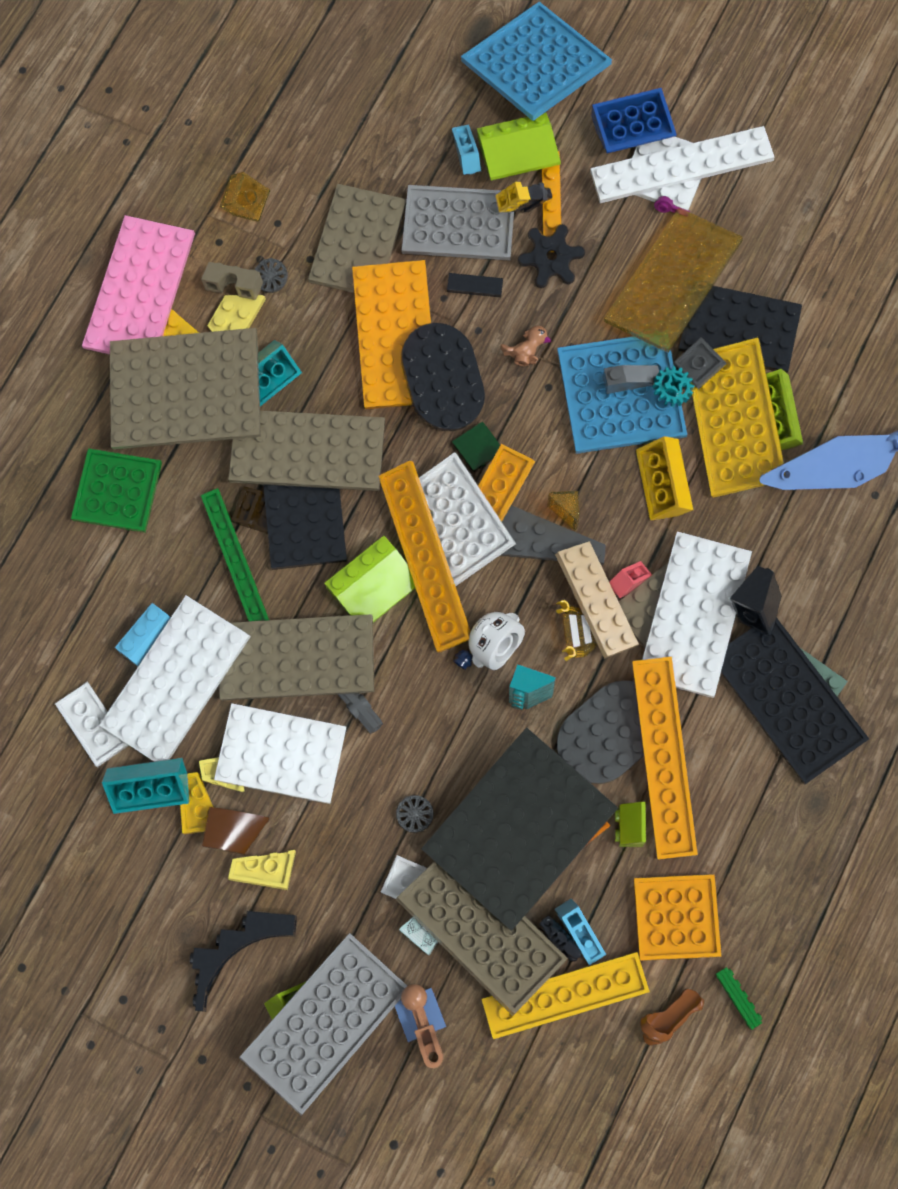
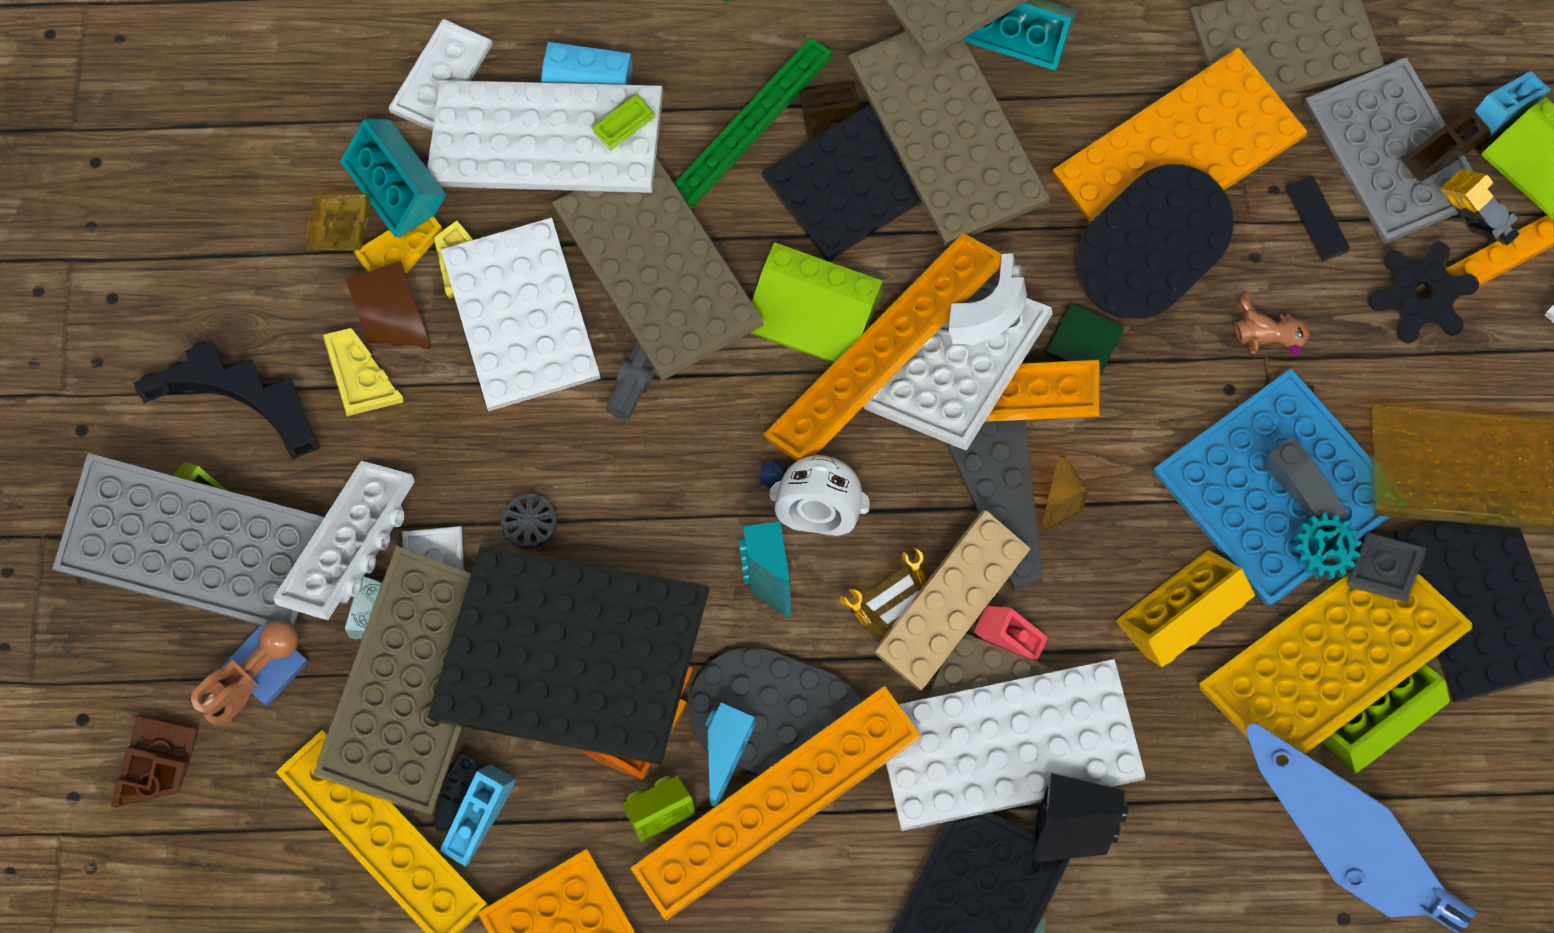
camera: 60 degrees right, 5 degrees down
none -> reddish brown slope [111,714,199,808]
none -> white plate [273,461,415,620]
none -> clear yellow slope [306,194,371,251]
none -> lime tile [592,93,655,151]
none -> medium azure slope [705,703,756,807]
none -> white arch [949,253,1027,345]
none -> dark brown slope [1402,108,1491,182]

